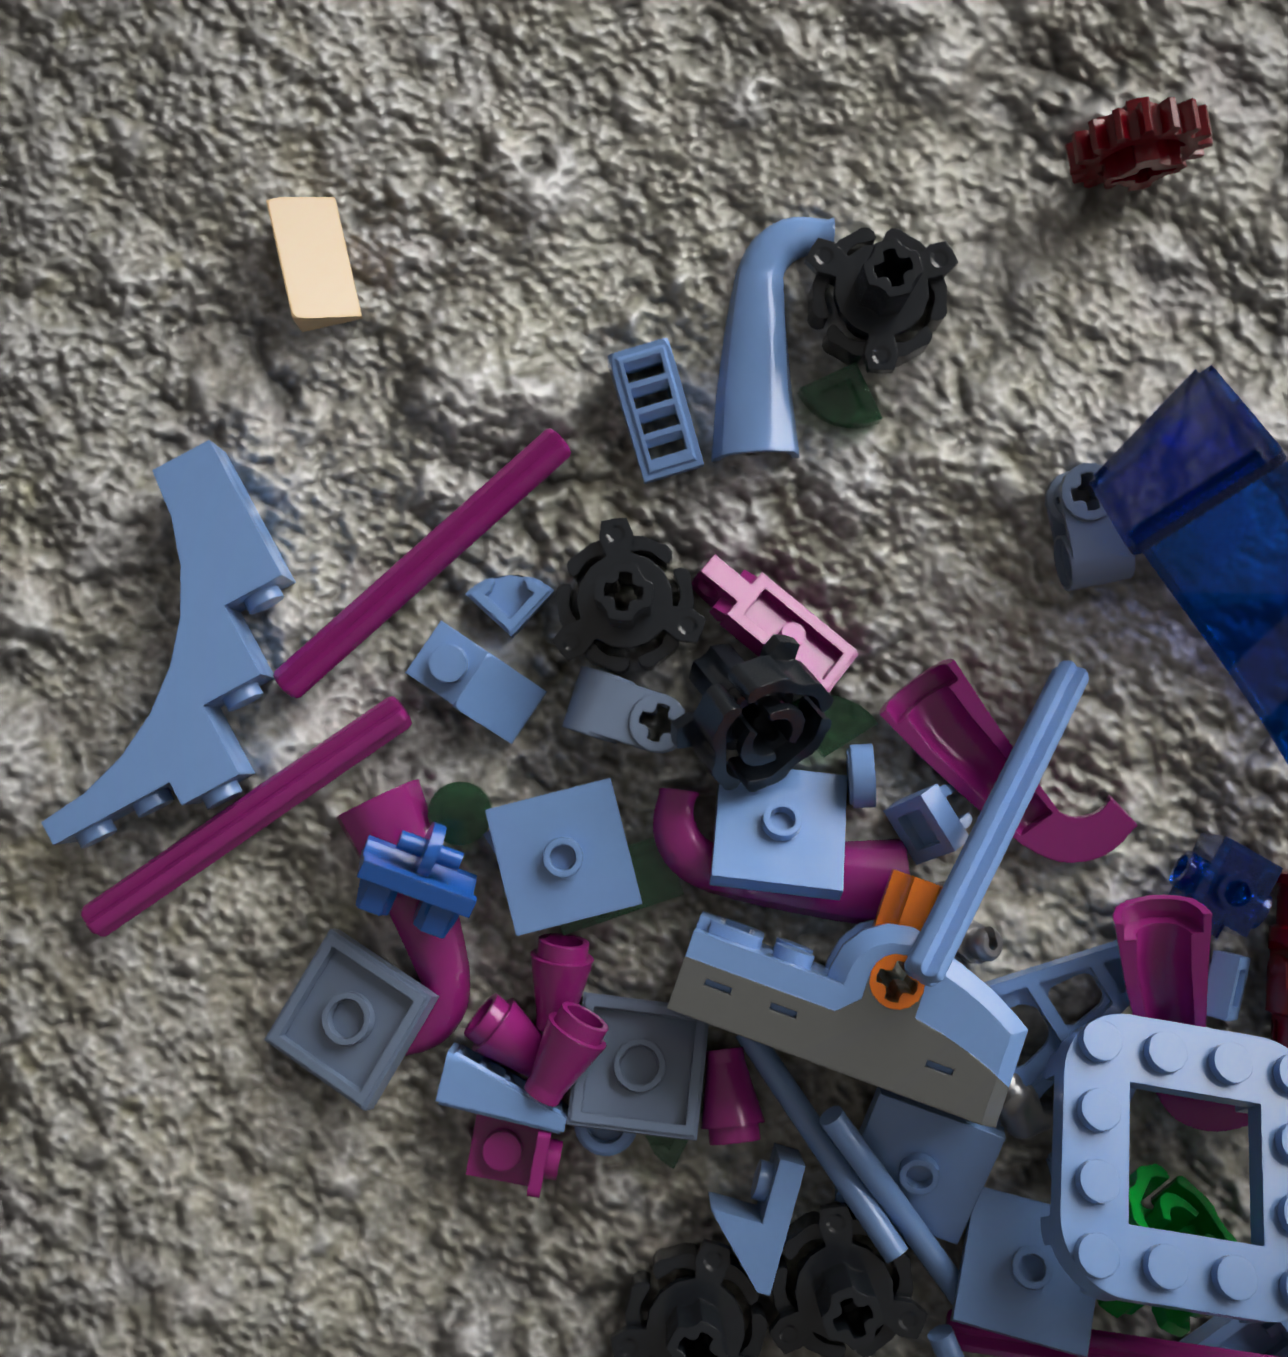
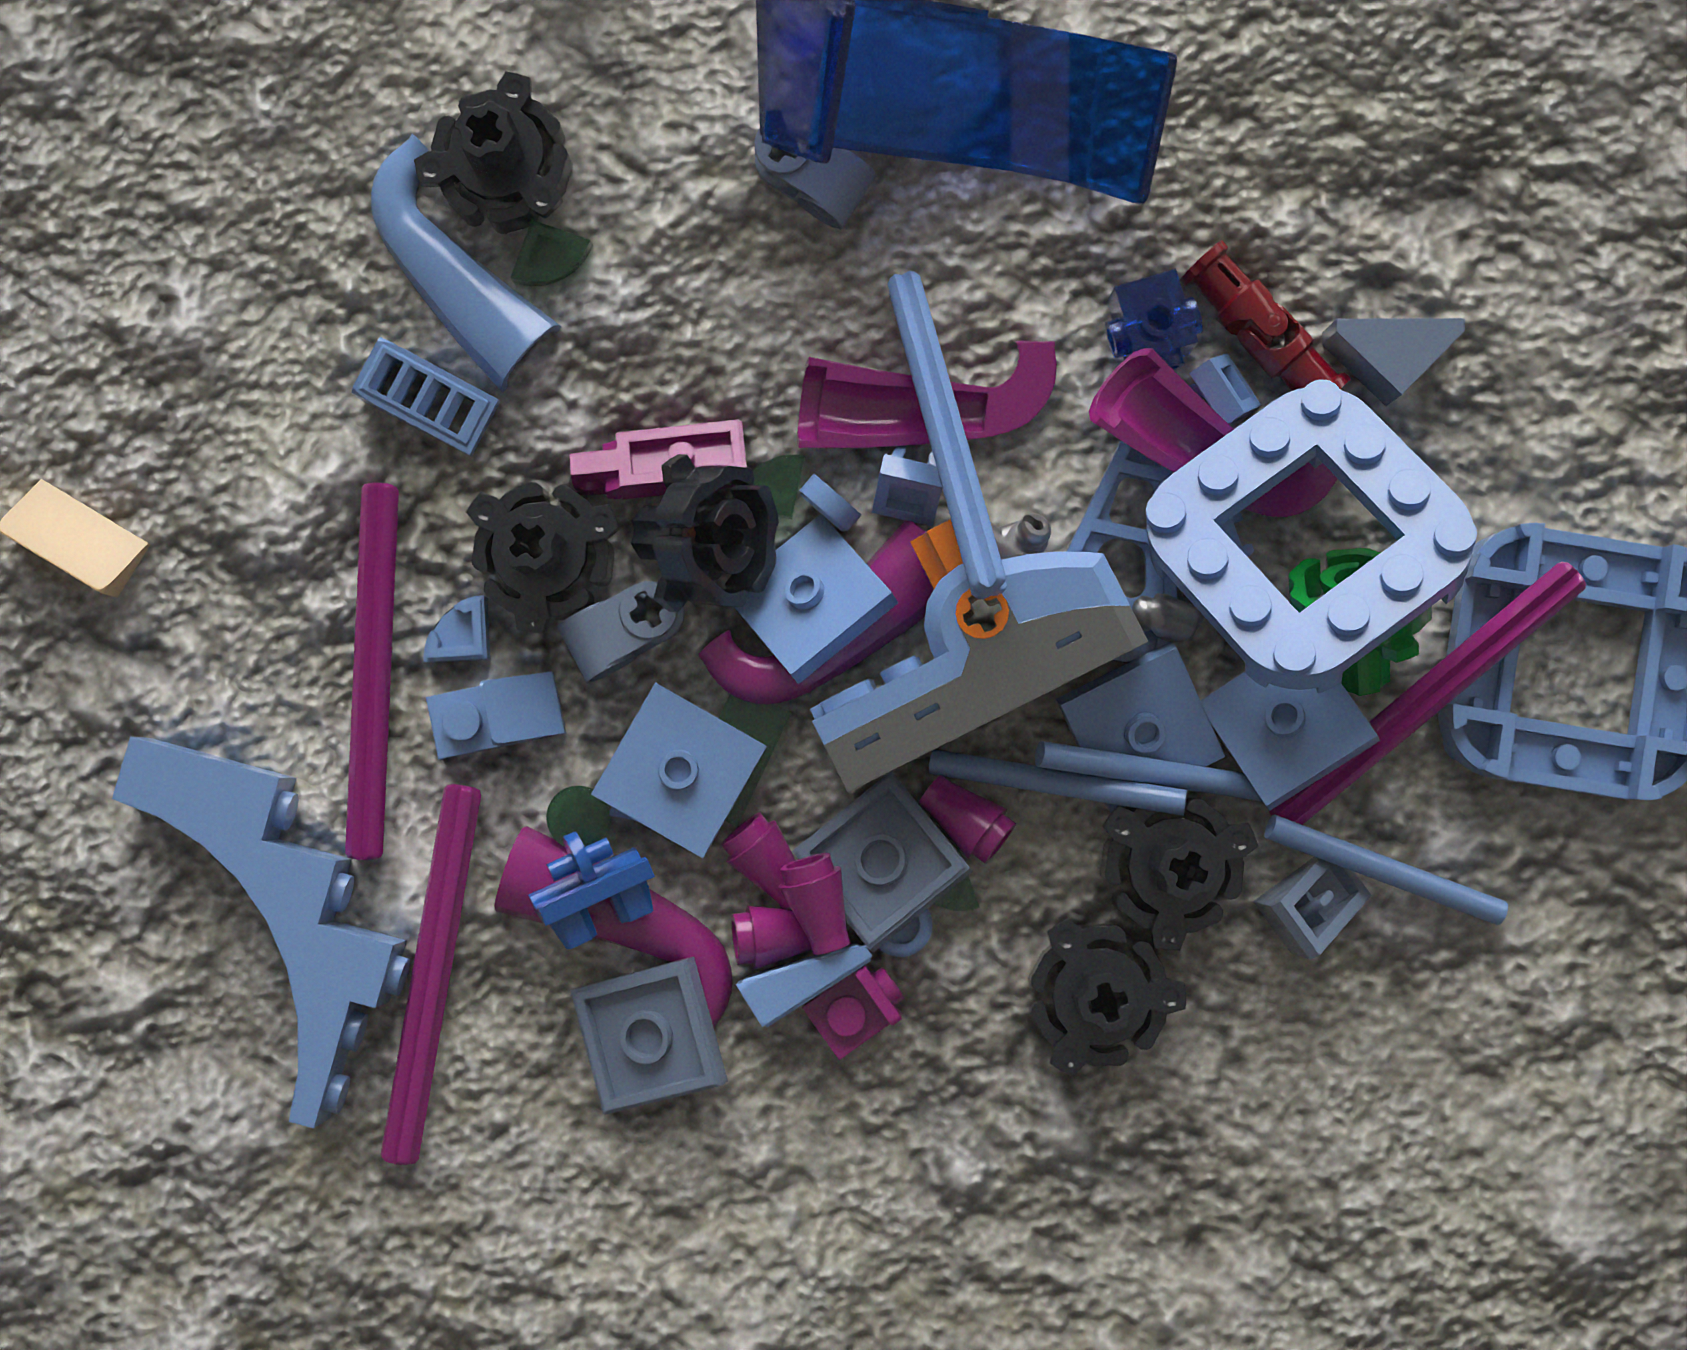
camera: 40 degrees left, 0 degrees up
medium blue slope [708,1143,806,1296] -> none

